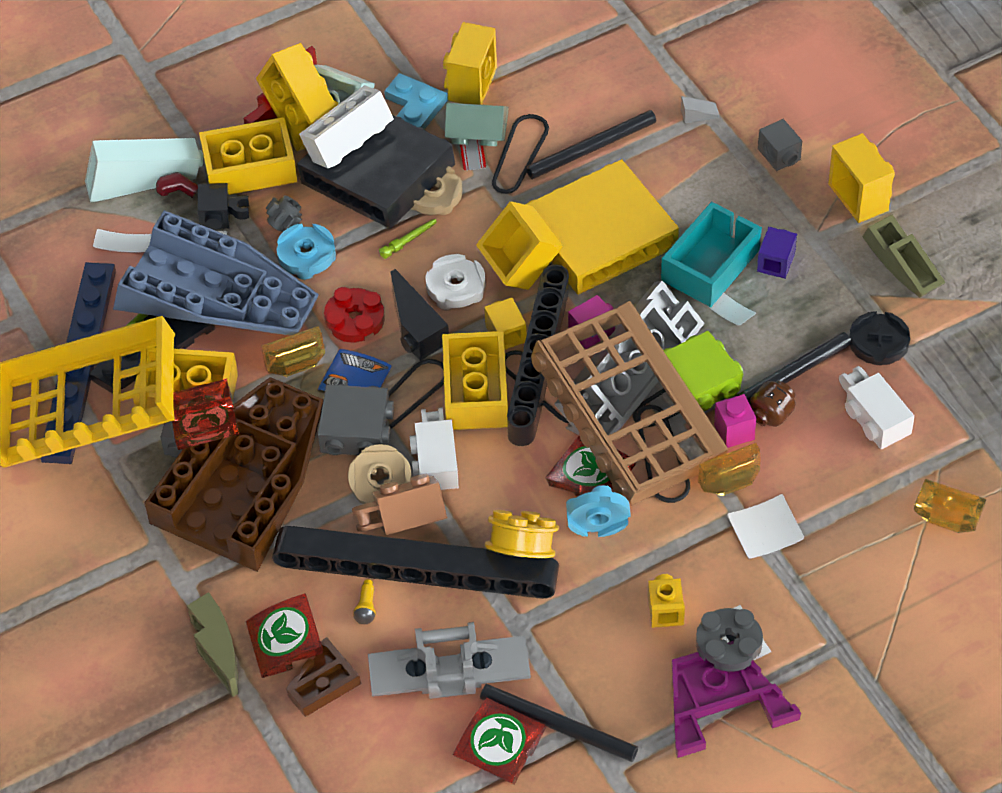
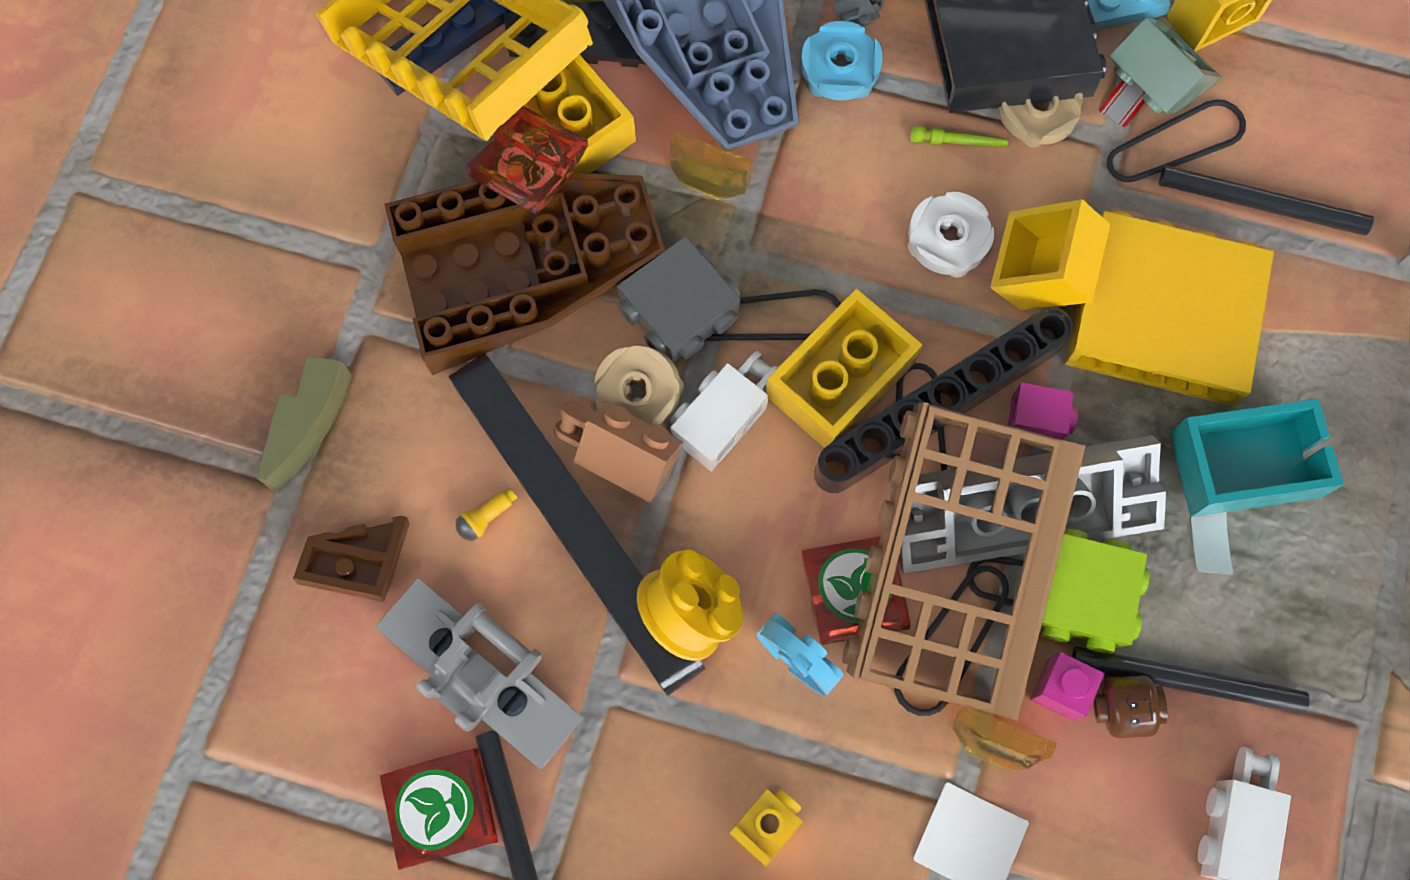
camera: 45 degrees right, 20 degrees up
slope [246,593,323,678] -> none
blue sticker [318,349,392,391] -> none
red plate [324,287,385,343] -> none
black slope [390,269,449,361] -> none
yellow brick [484,297,527,349] -> none
dark purple brick [757,226,797,279] -> none
black tile [849,311,910,365] -> none

